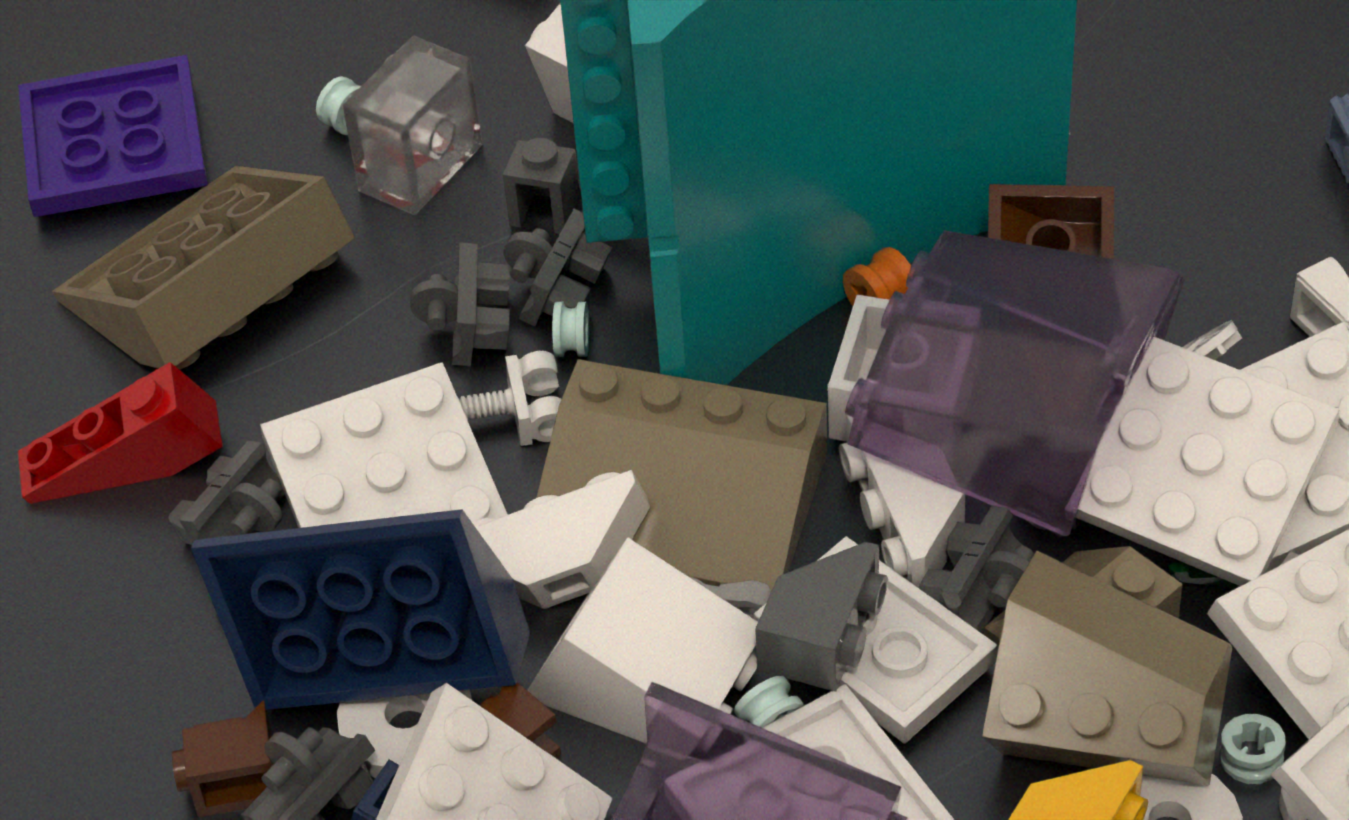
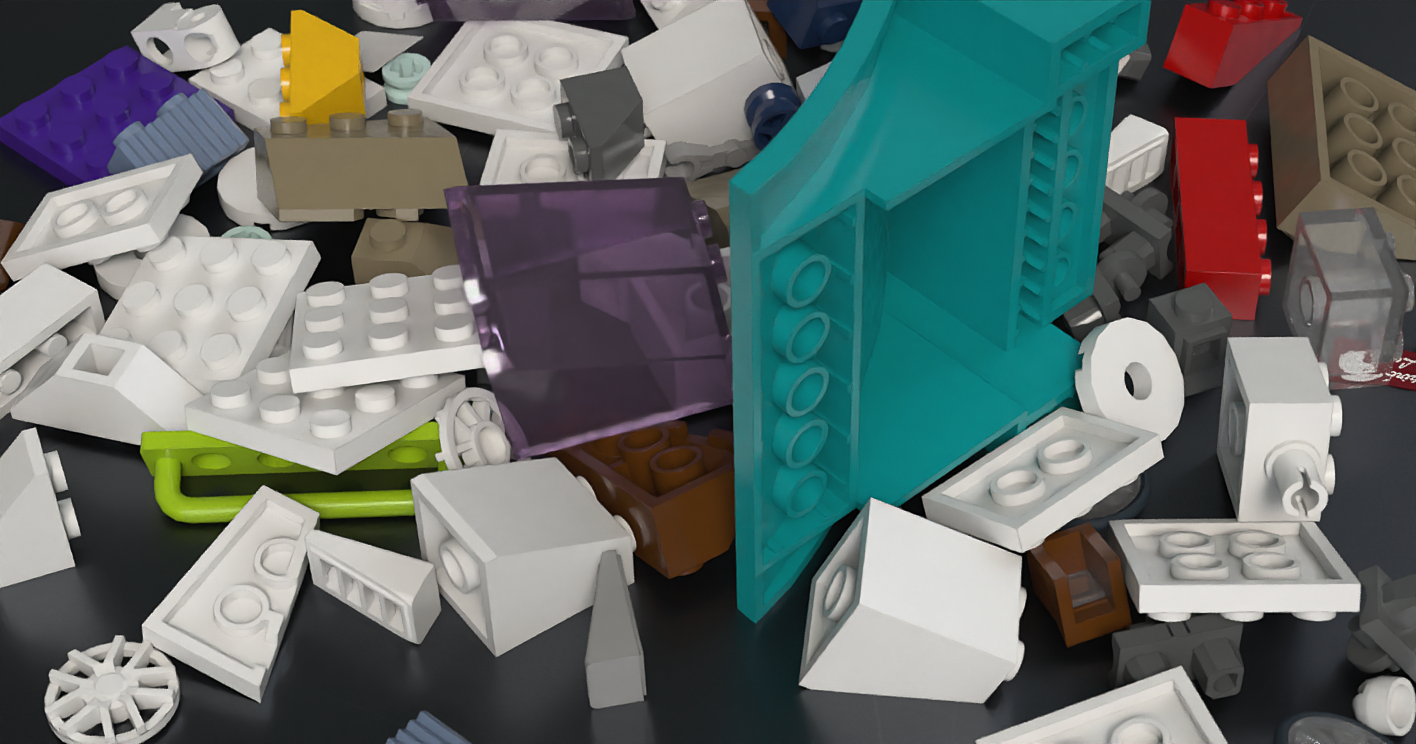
camera: 140 degrees right, 5 degrees down
none -> white slope [410,457,636,657]
none -> light grey slope [585,550,647,709]
none -> dark blue wheel [744,83,801,151]
none -> white slope [1105,114,1169,195]
none -> red brick [1169,117,1271,320]

